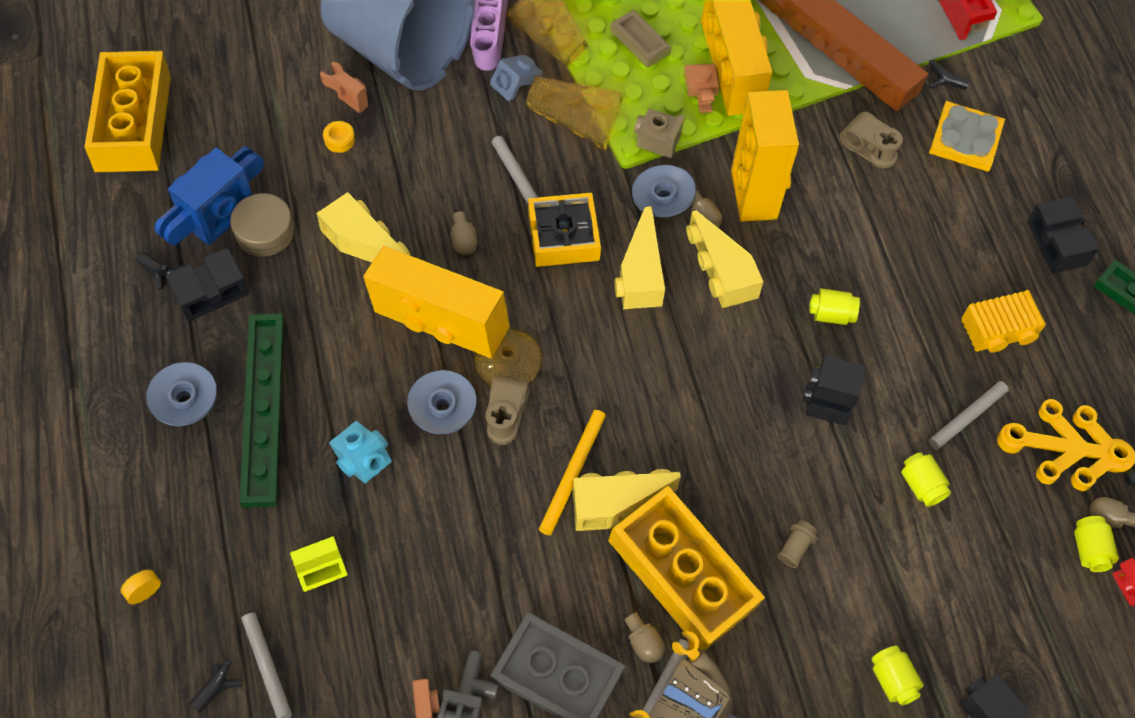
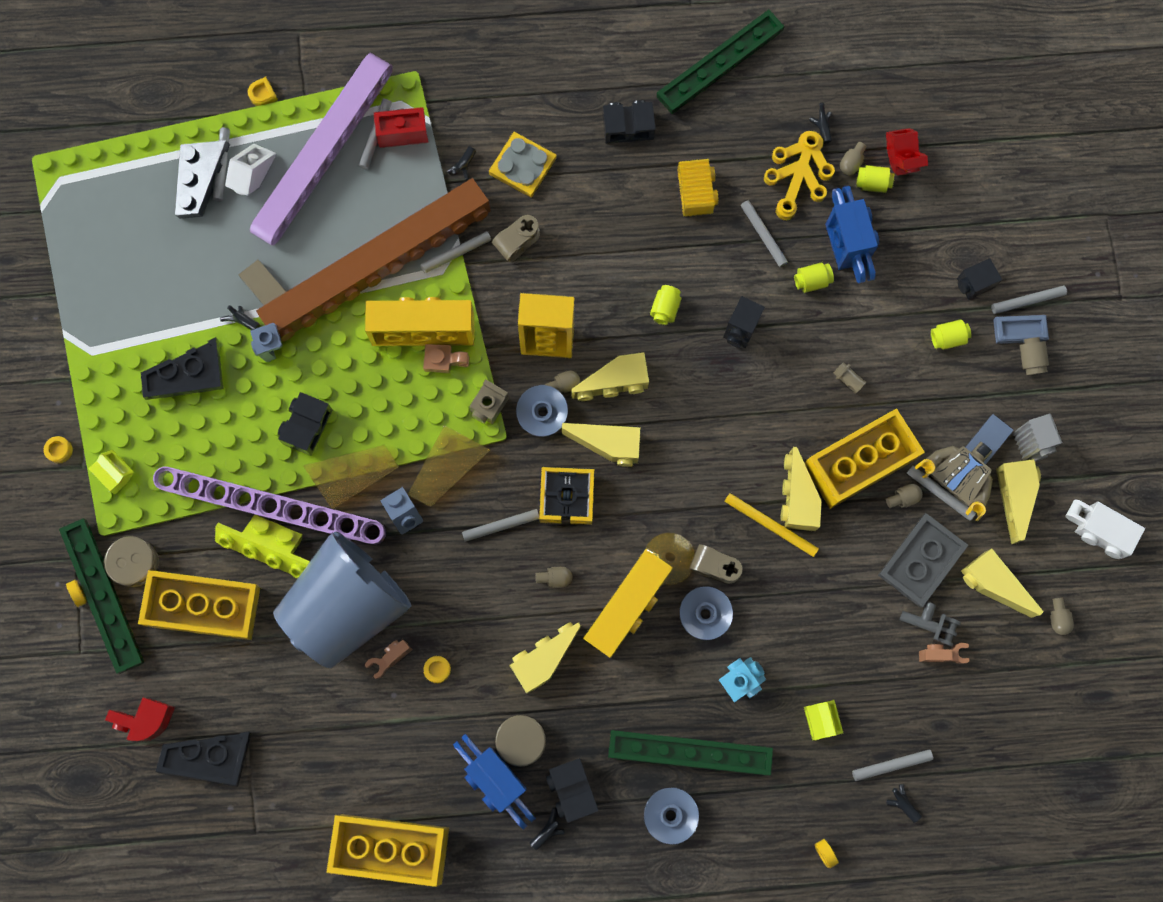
camera: 80 degrees left, 15 degrees up
dark tan tile [610,10,671,68] -> none
none -> light grey piece [421,231,491,273]
none -> blue brick [825,186,879,283]

